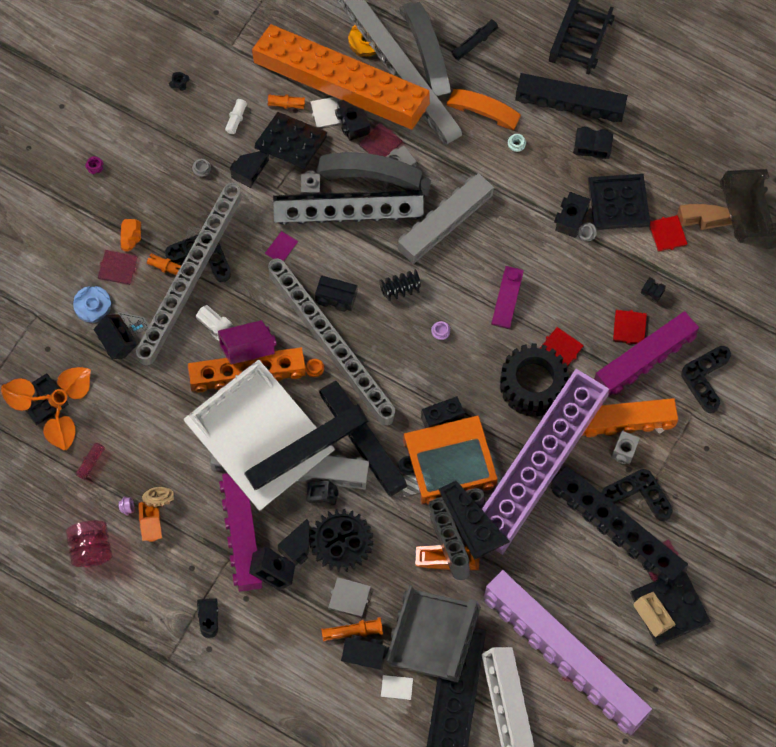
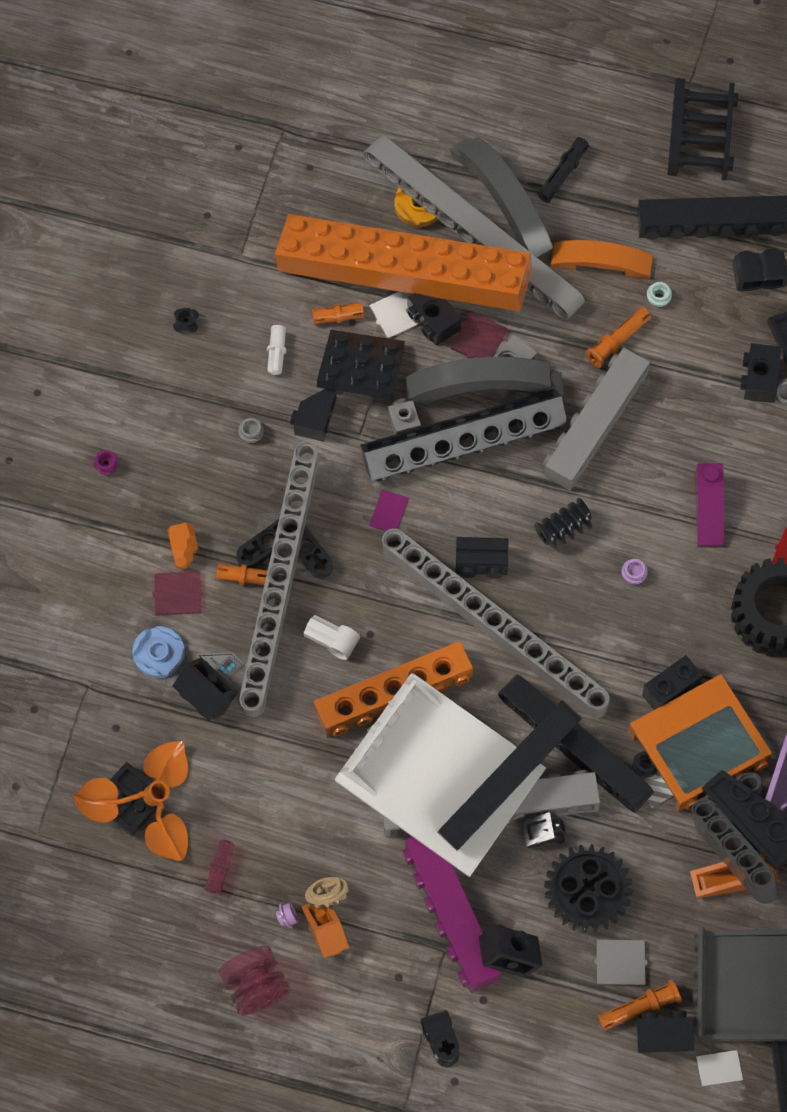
camera: 10 degrees left, 0 degrees up
magenta brick [218,320,276,364] -> none
black slope [278,519,310,566] -> none
orange plate [305,359,324,377] -> none
none -> orange pin [585,307,651,368]

